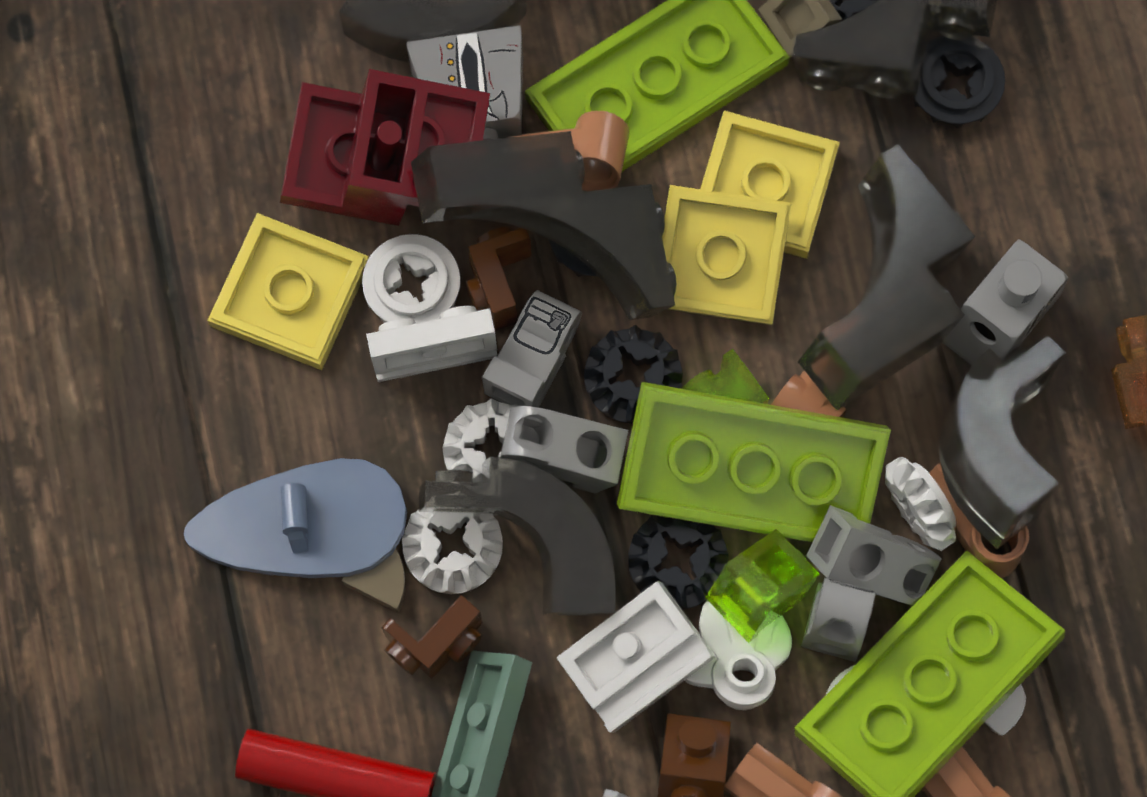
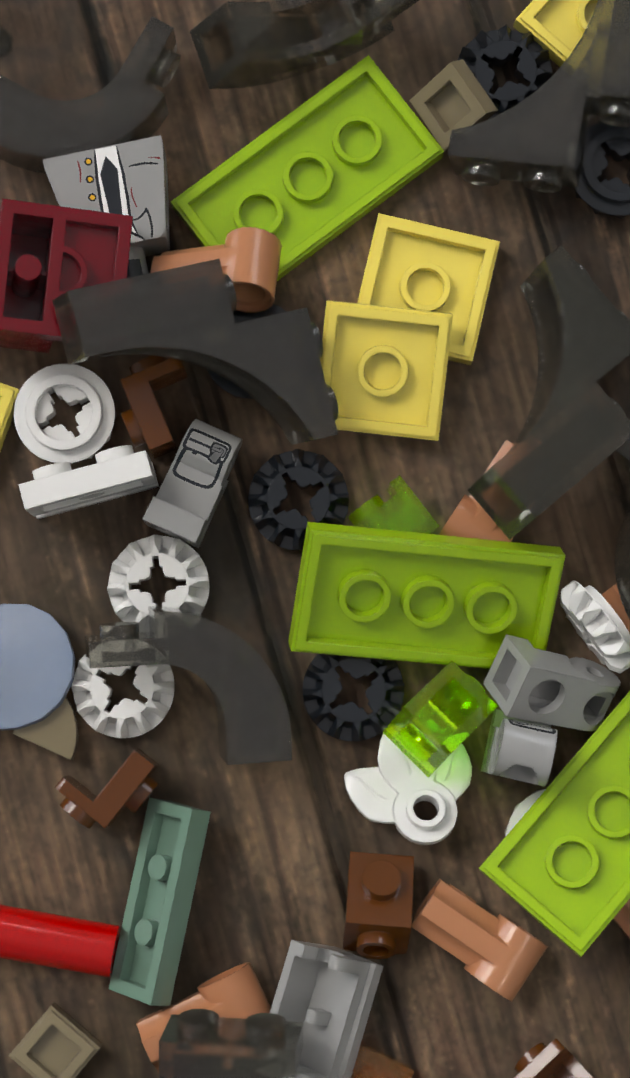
camera: 10 degrees left, 10 degrees up
light grey leg [500,406,628,493] -> none
white plate [556,581,716,733] -> none

